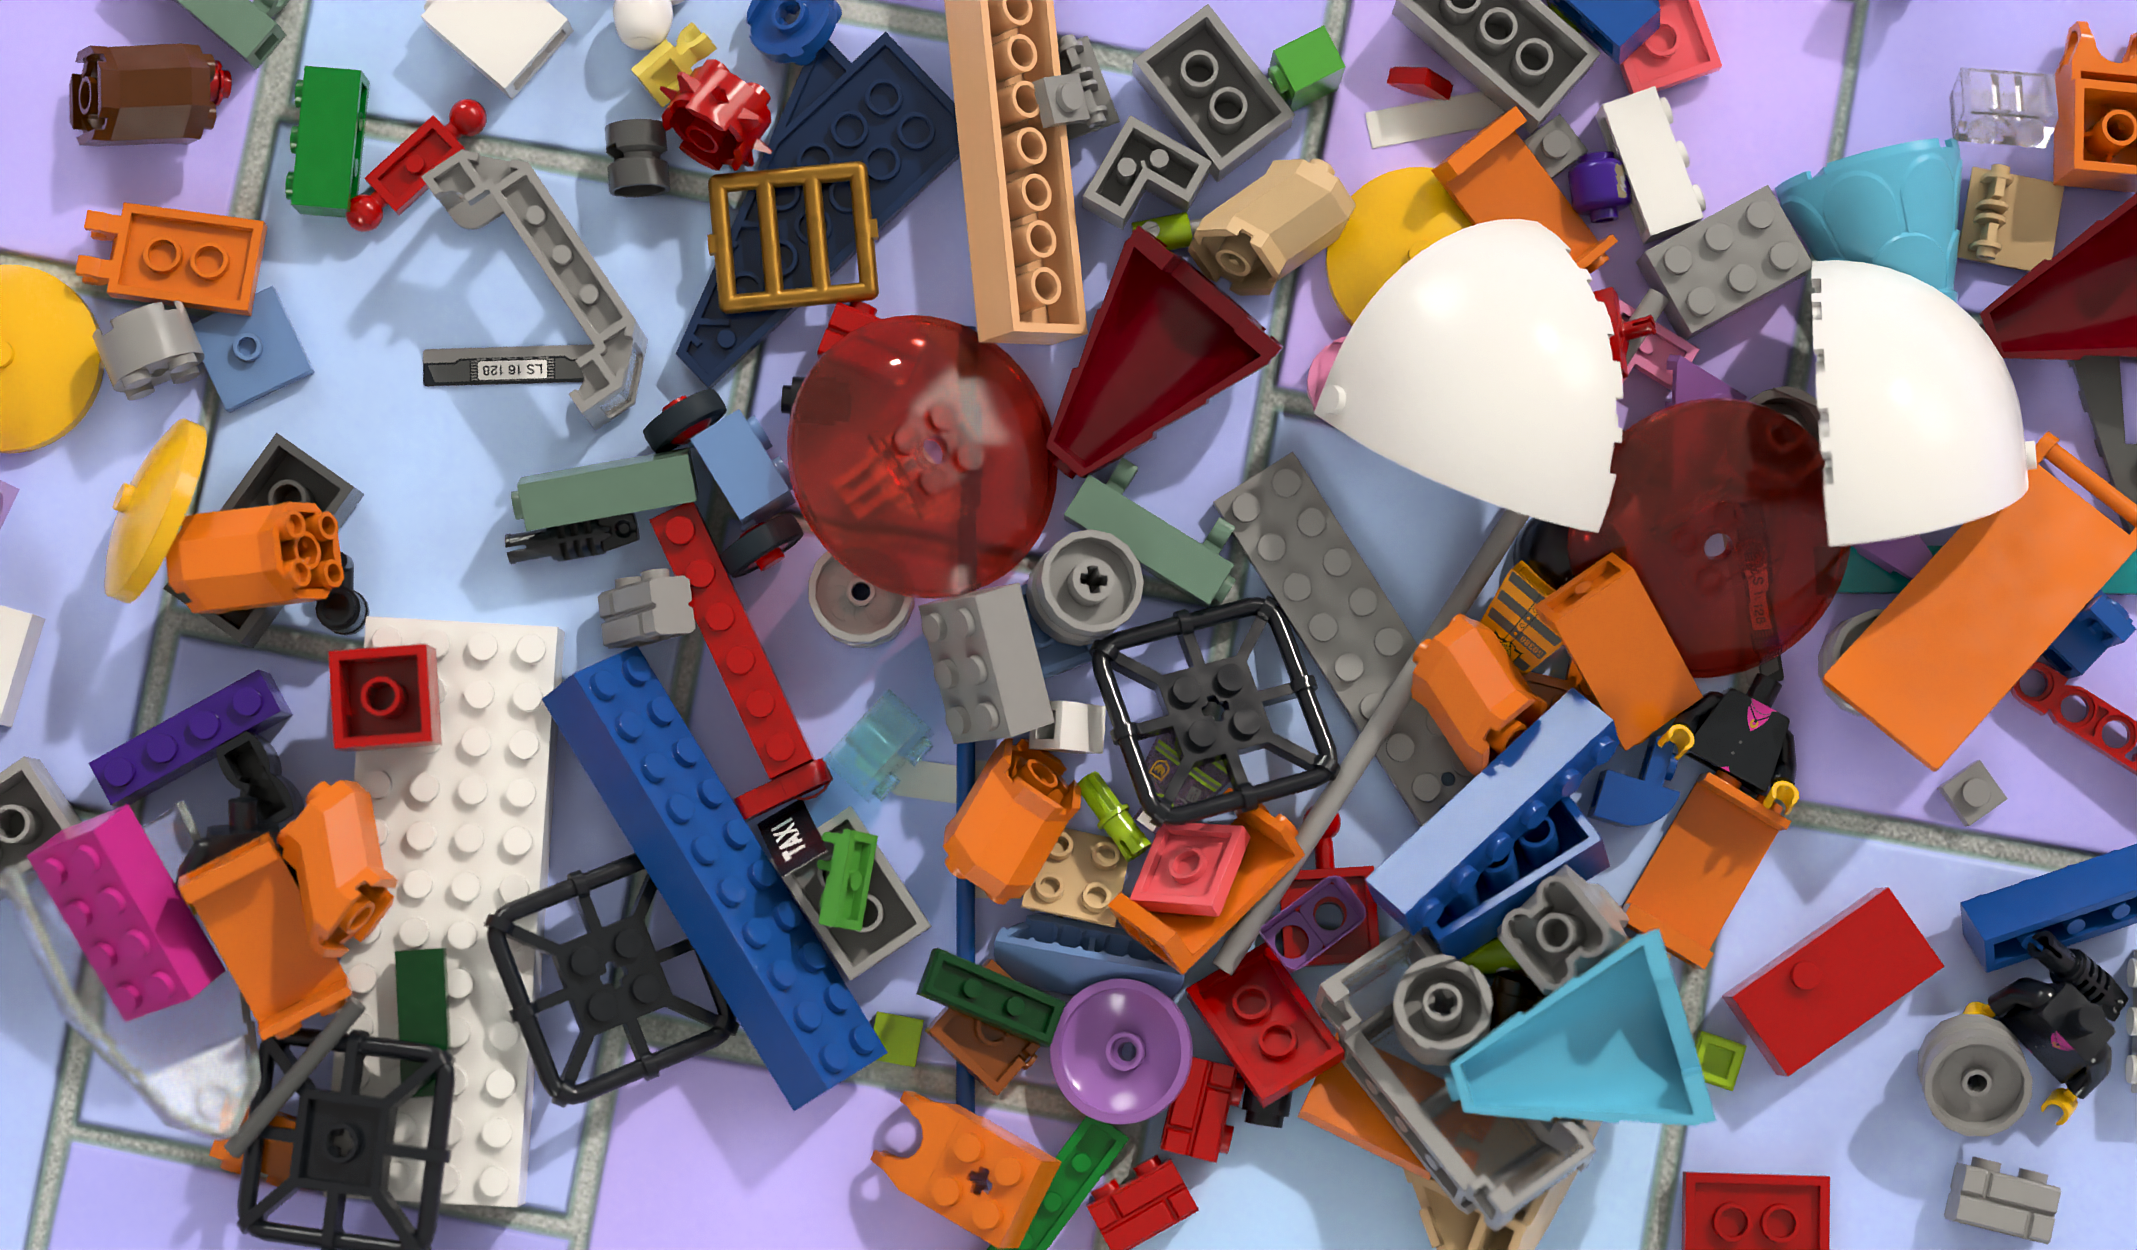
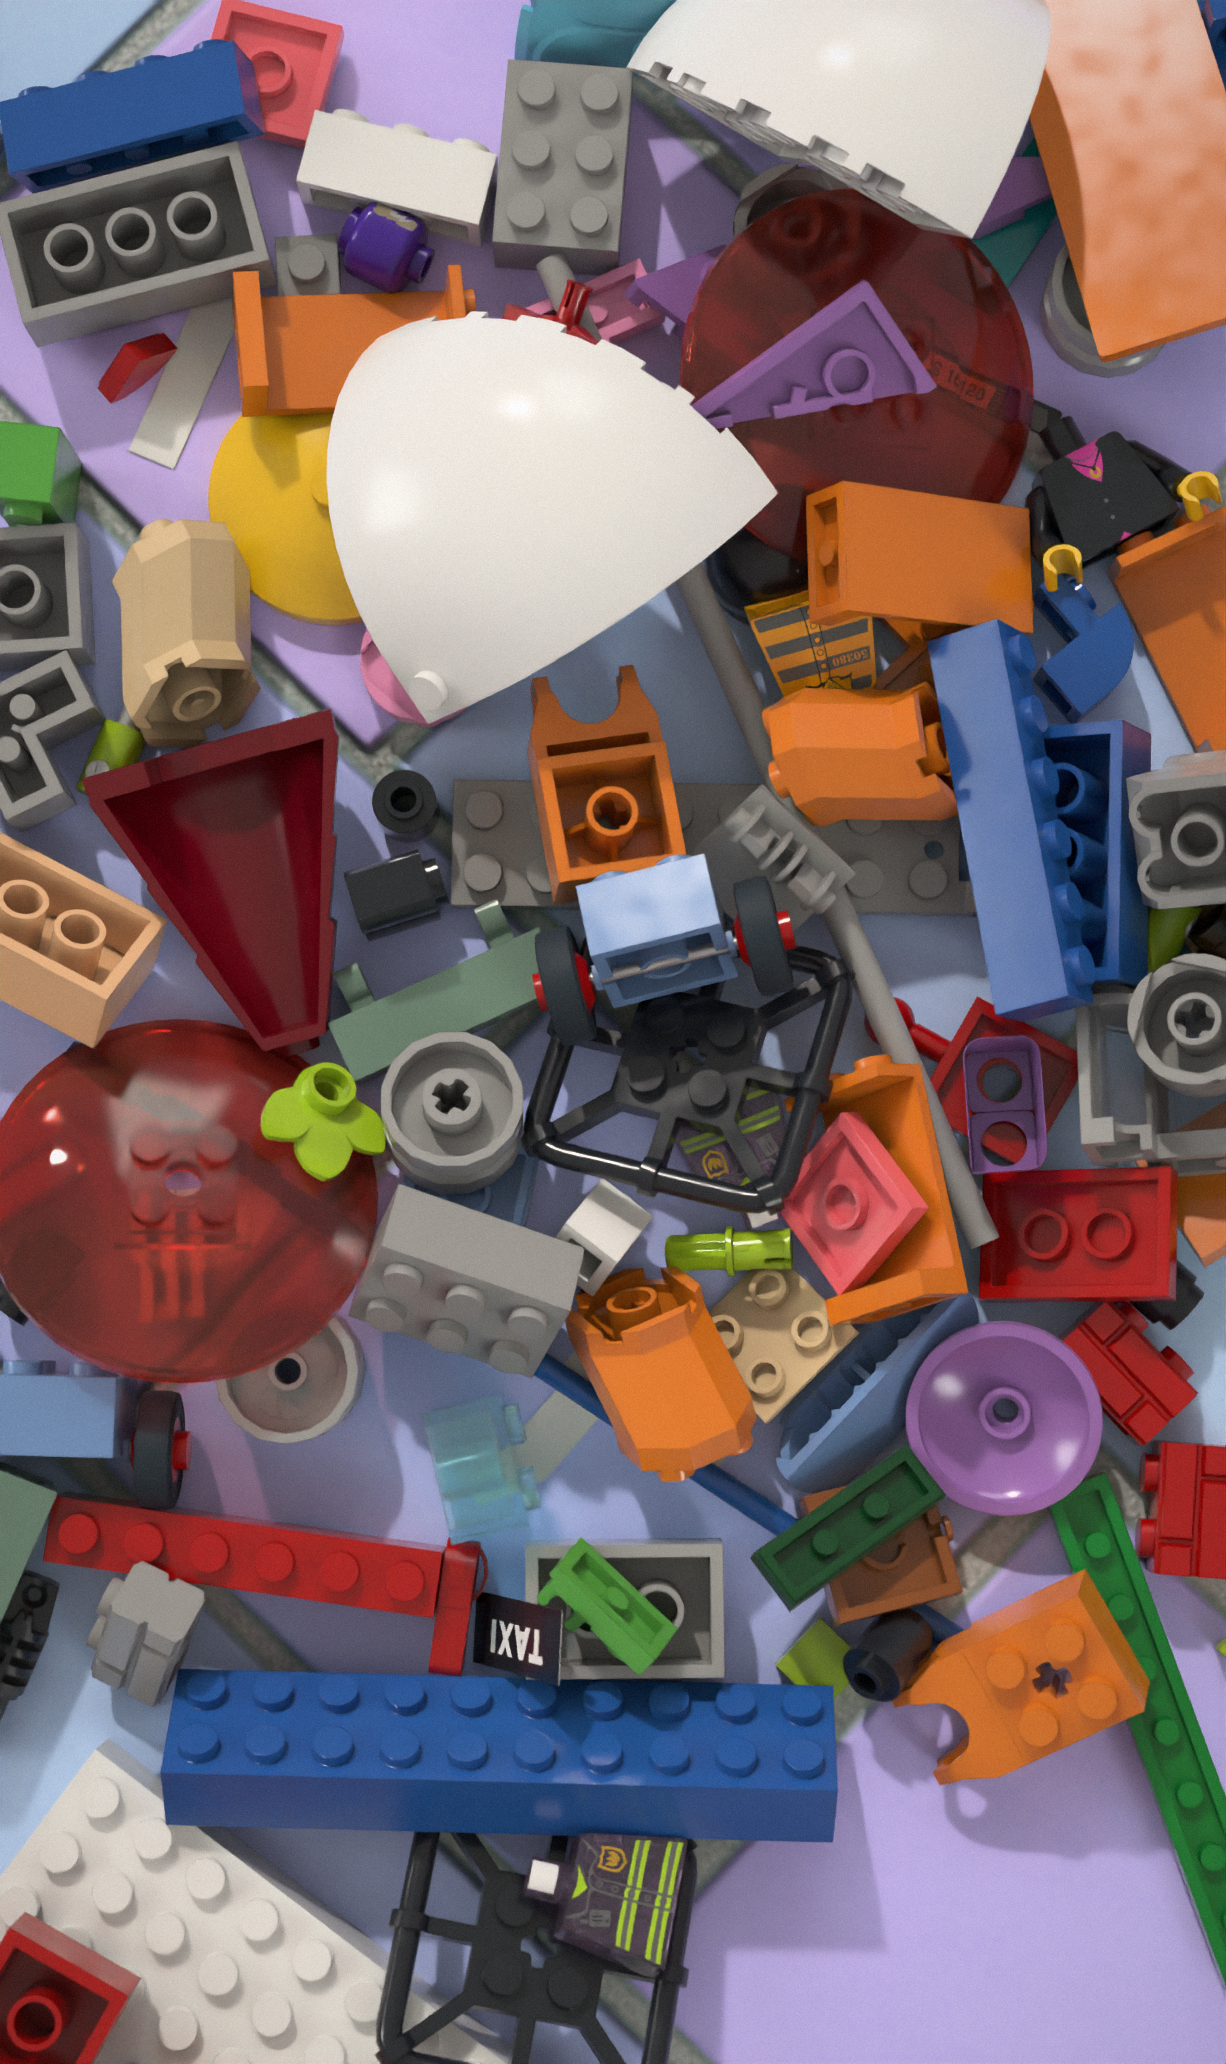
camera: 50 degrees left, 0 degrees up
none -> lime plate [260,1062,386,1182]
none -> black brick [343,849,450,942]
none -> black brick [372,770,440,843]
none -> clear purple torso [523,1833,688,1977]
none -> orange brick [527,665,686,904]
none -> brick [532,854,797,1046]
none -> light grey hinge [689,784,856,932]
none -> medium lavender wing [691,279,937,429]
none -> black brick [843,1608,933,1702]

